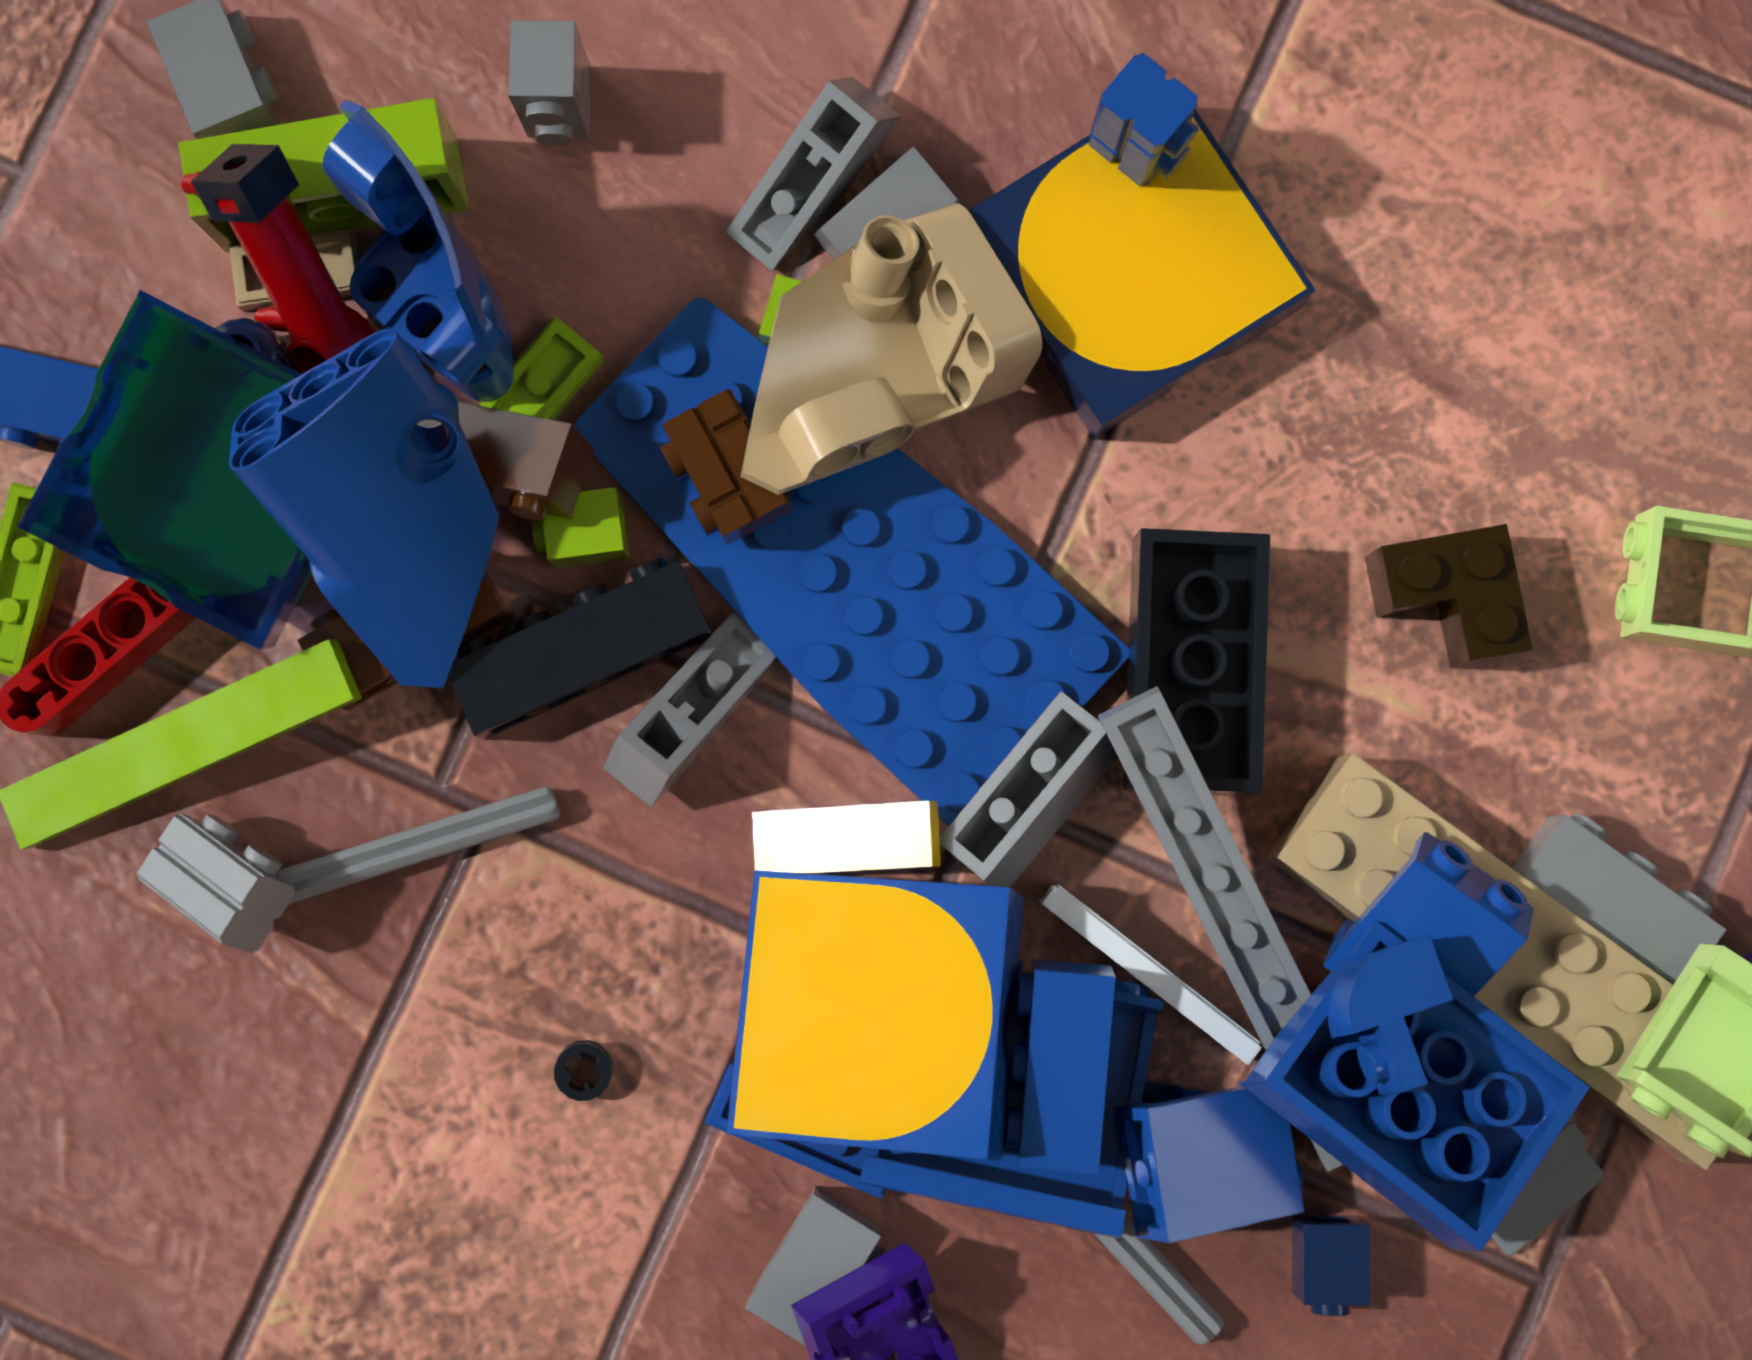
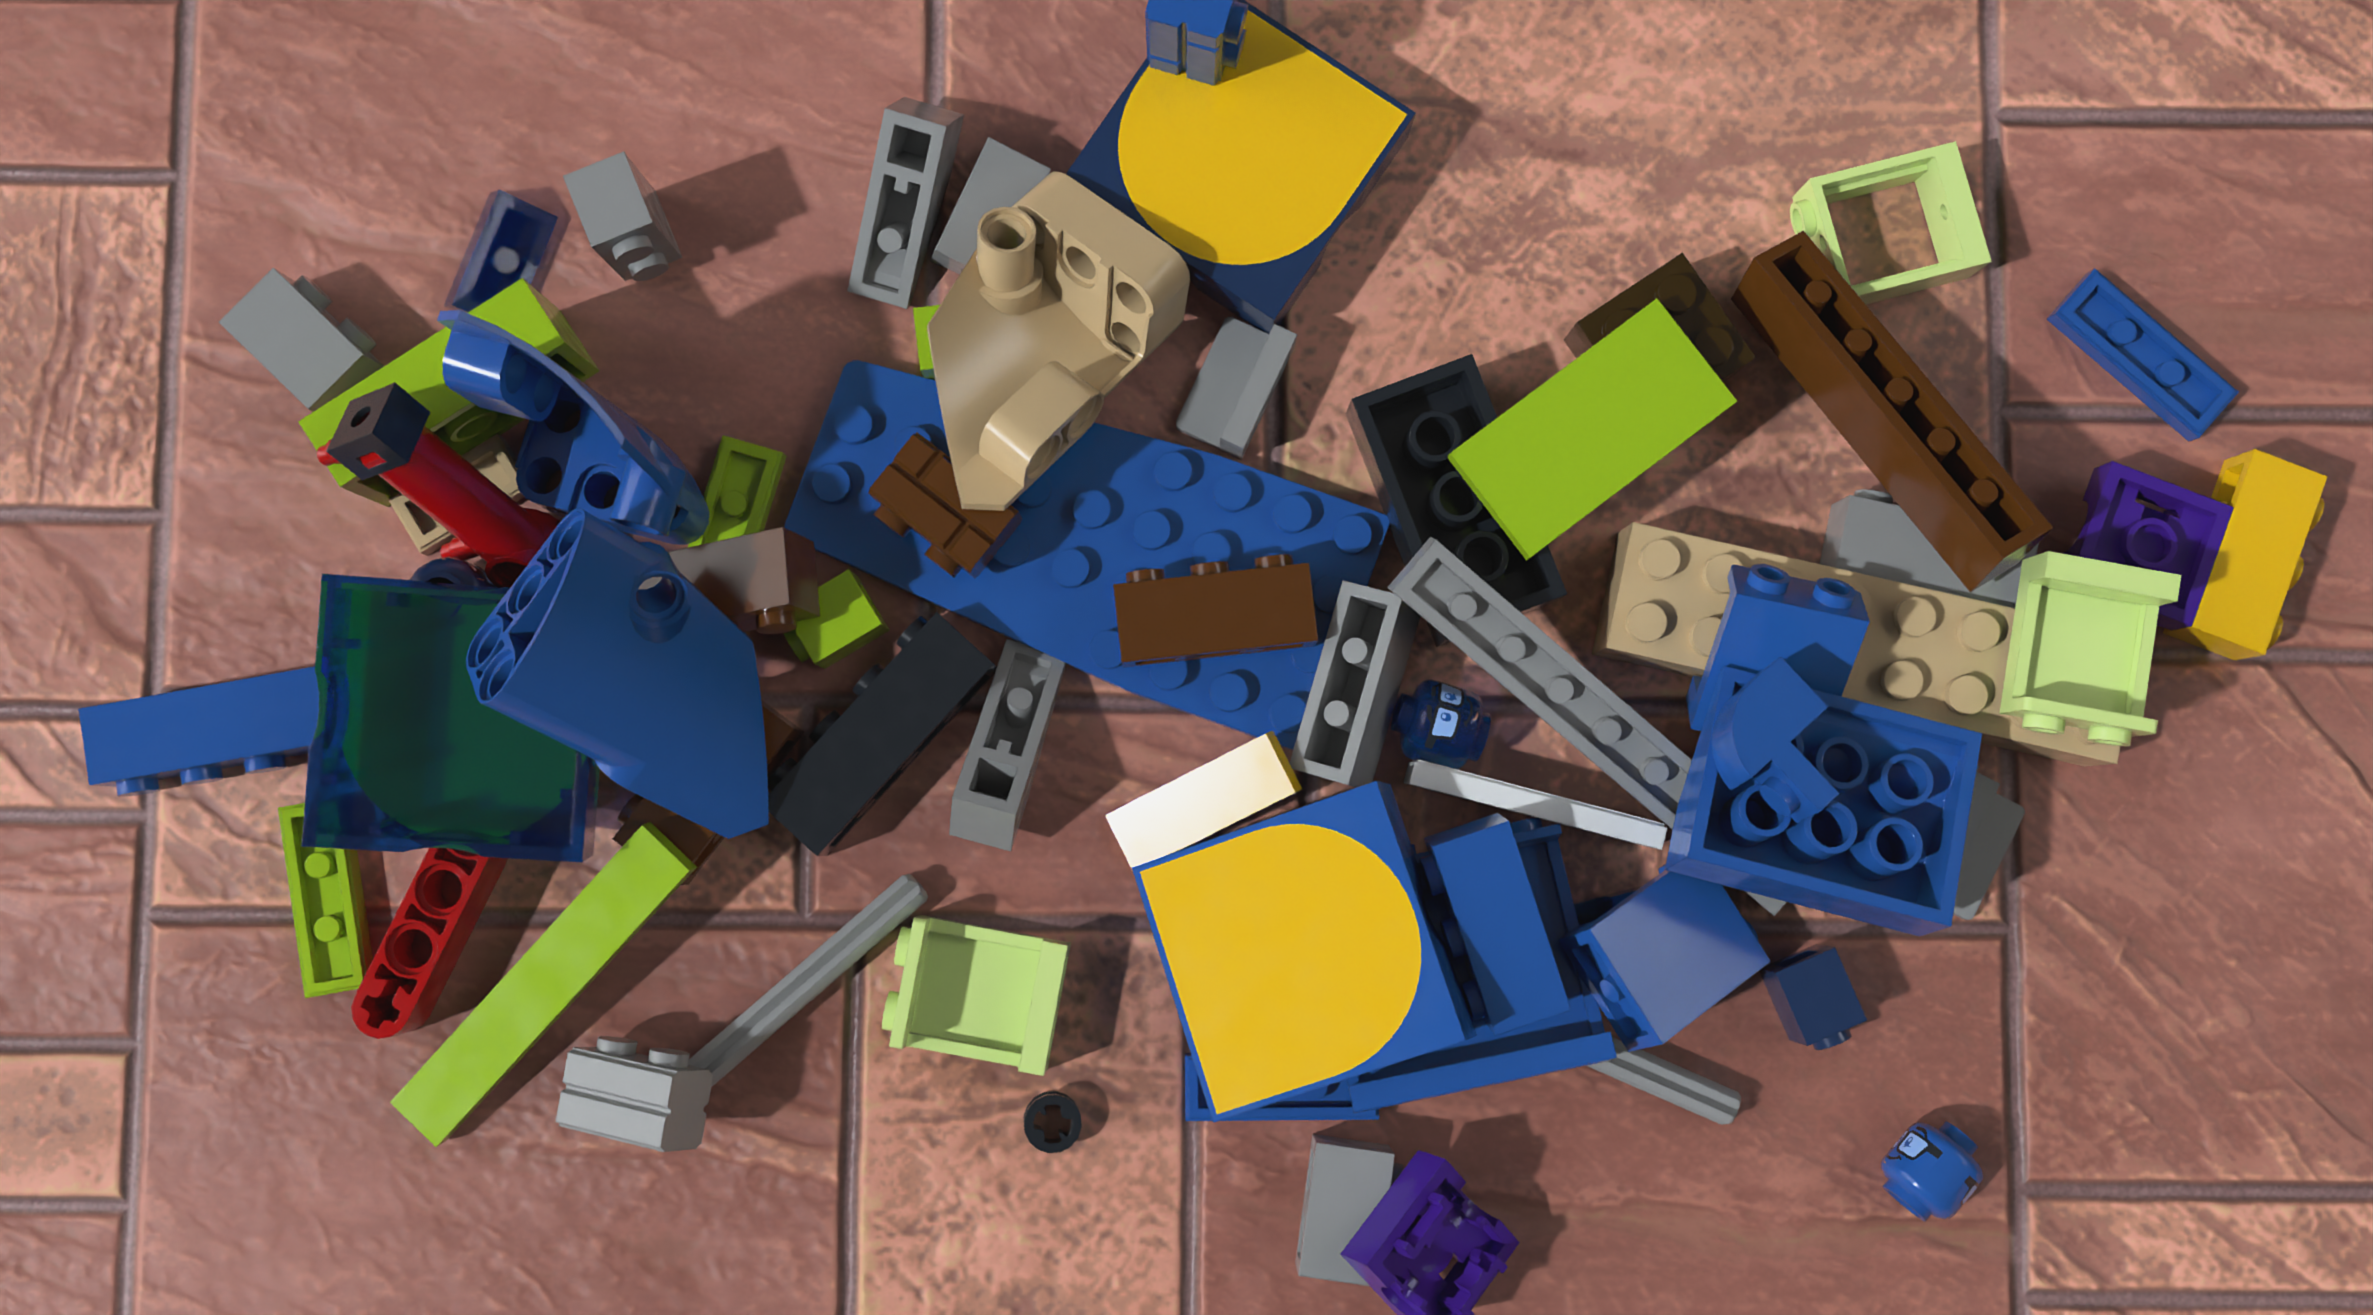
camera: 25 degrees left, 0 degrees up
none -> clear blue slope [444,189,558,313]
none -> yellowish green panel [882,915,1071,1076]
none -> reddish brown brick [1113,554,1318,668]
none -> light grey panel [1176,317,1297,460]
none -> clear blue head [1391,679,1491,770]
none -> lime tile [1447,299,1737,561]
none -> reddish brown brick [1731,231,2053,593]

